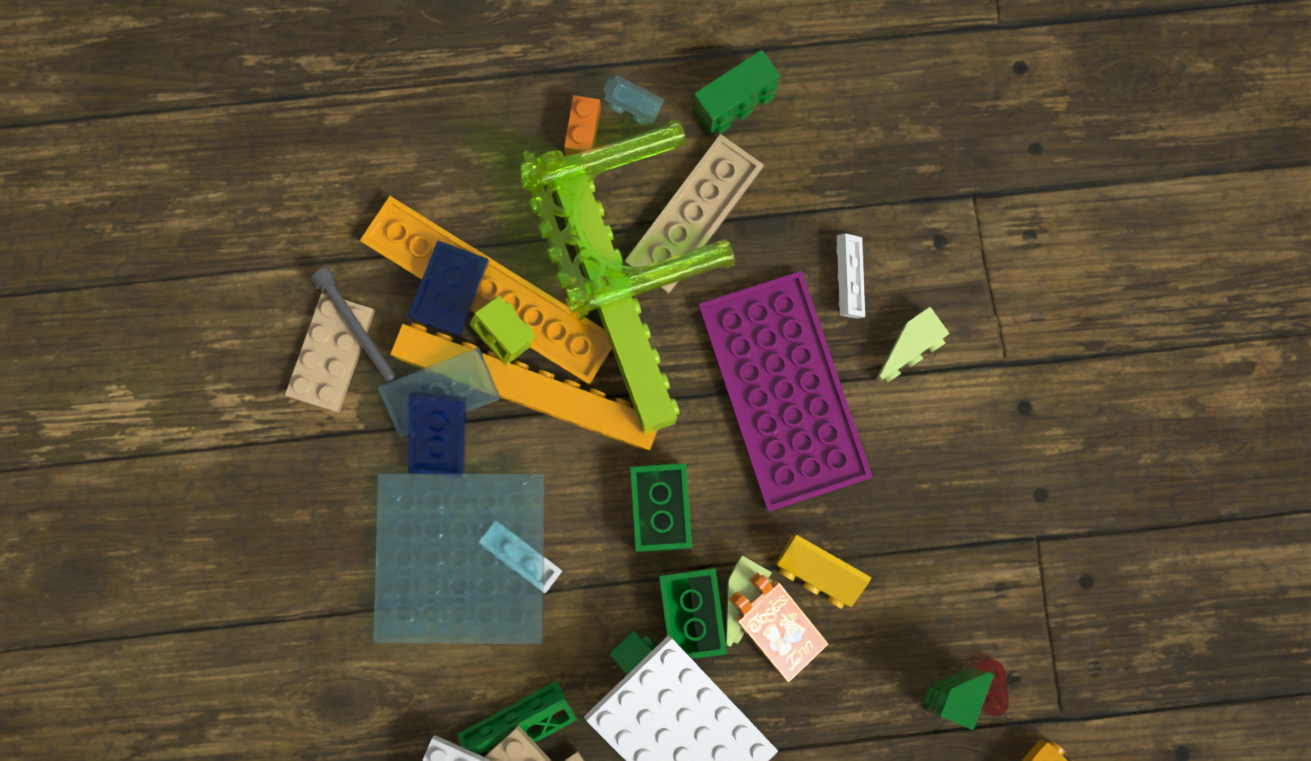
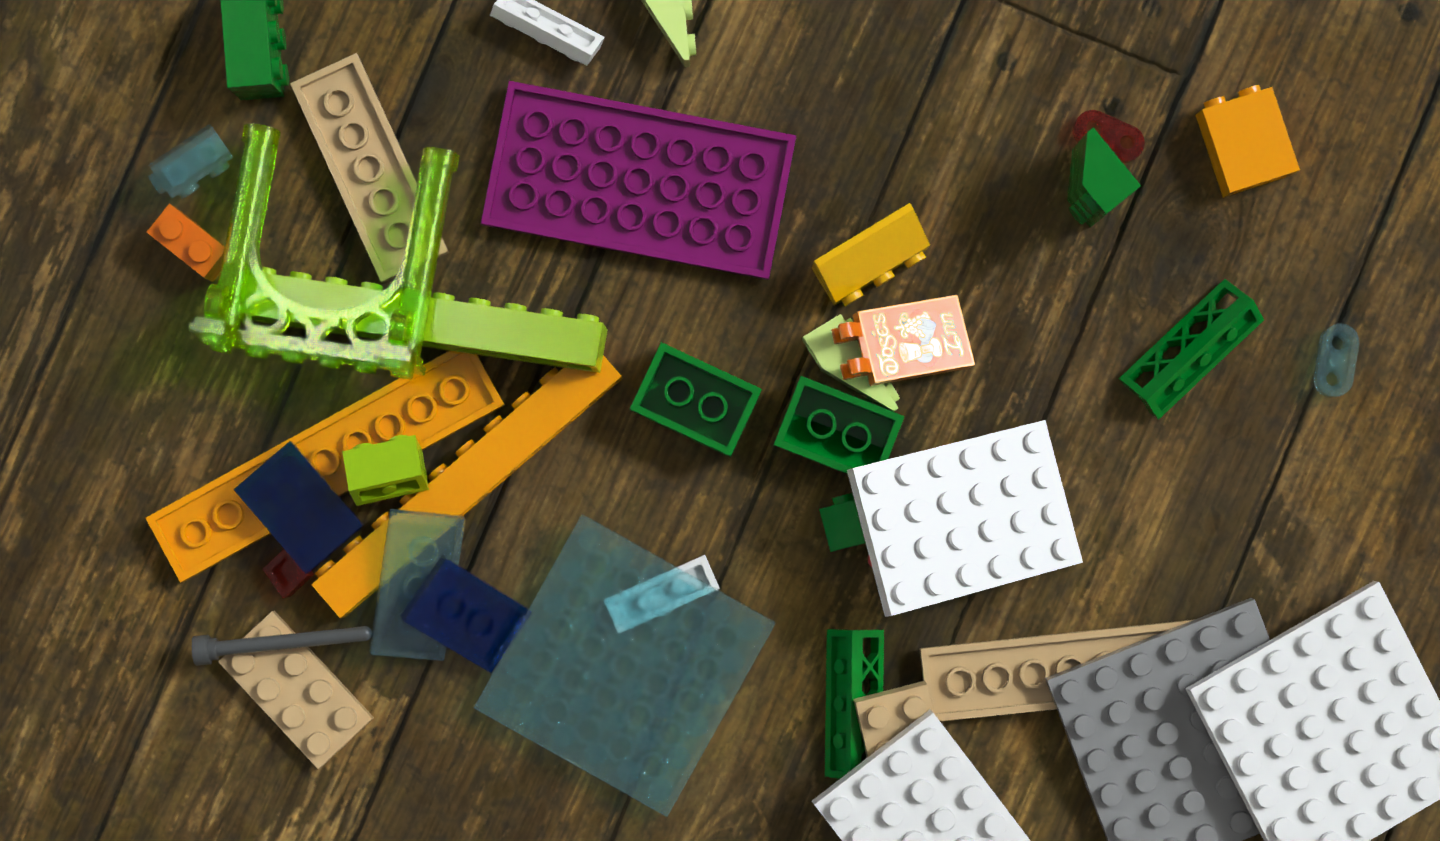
camera: 55 degrees left, 5 degrees up
none -> clear red plate [263,545,314,598]

